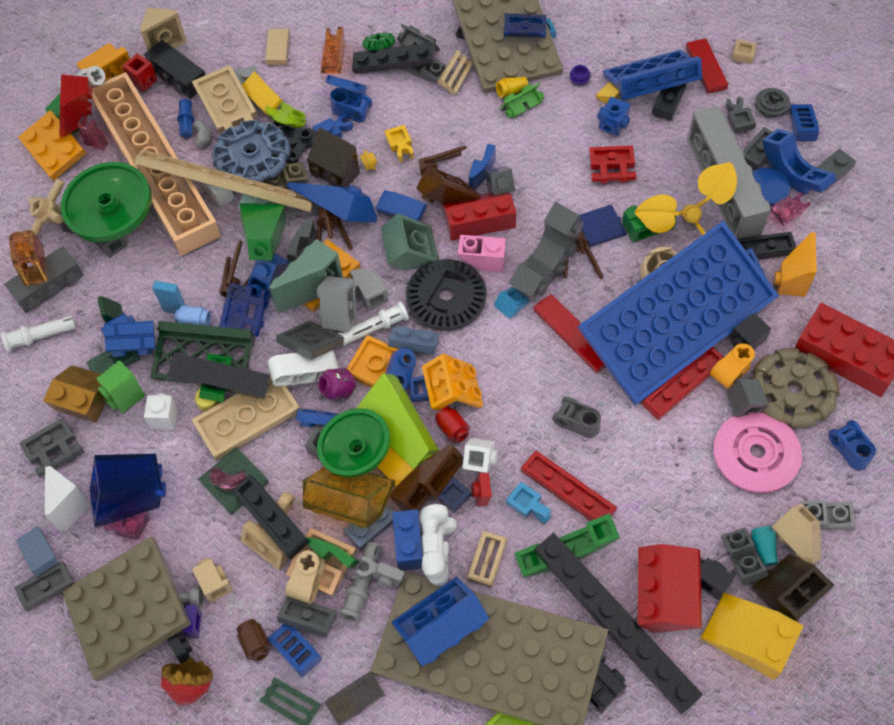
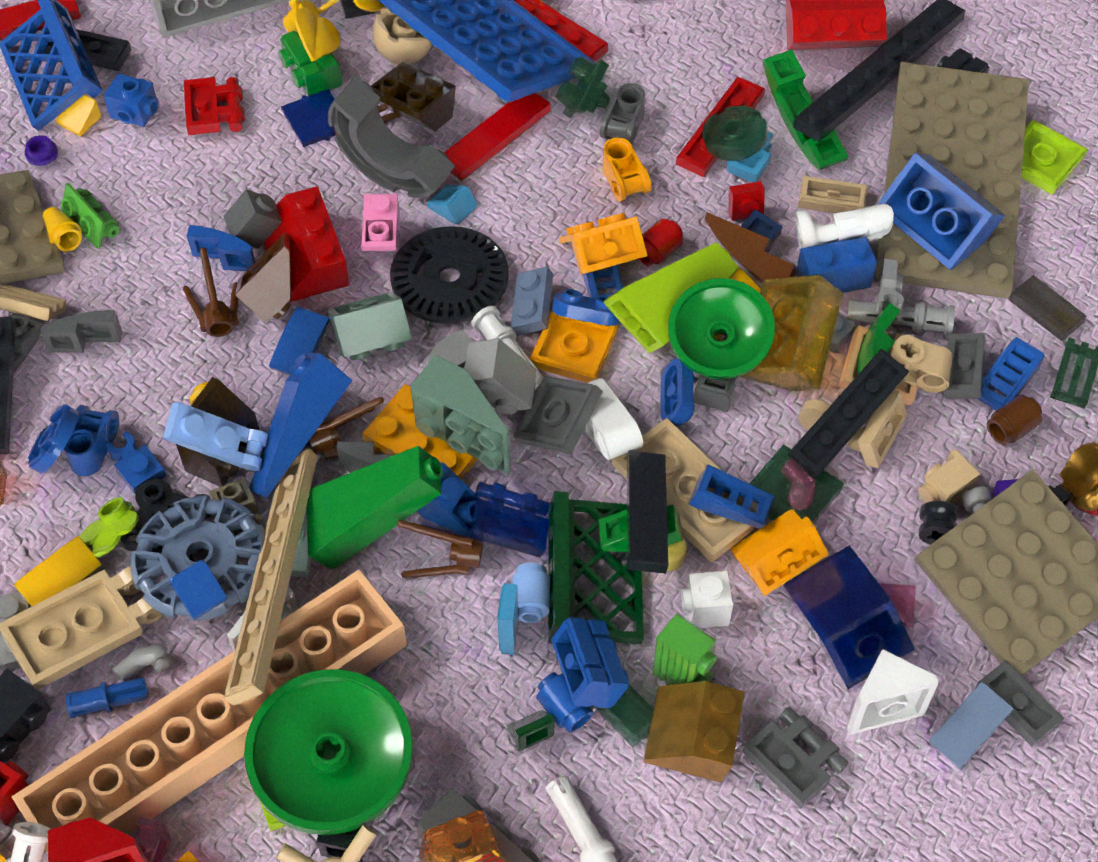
camera: 100 degrees left, 5 degrees down
magenta head [318,368,356,400] -> none
yellow plate [384,125,414,162] -> none
white brick [462,438,498,473] -> none
none -> dark grey slope [40,310,122,353]
none -> light blue plate [163,402,268,471]
none -> blue slope [170,559,228,620]
none -> dark brown slope [371,62,456,132]
none -> clear green hips [555,56,610,118]
none -> light orange piece [602,137,651,202]
none -> blue slope [688,464,775,529]
none -> clear green tile [702,106,768,161]
none -> light orange bracket [731,509,829,596]
none -> black wheel [919,501,958,545]

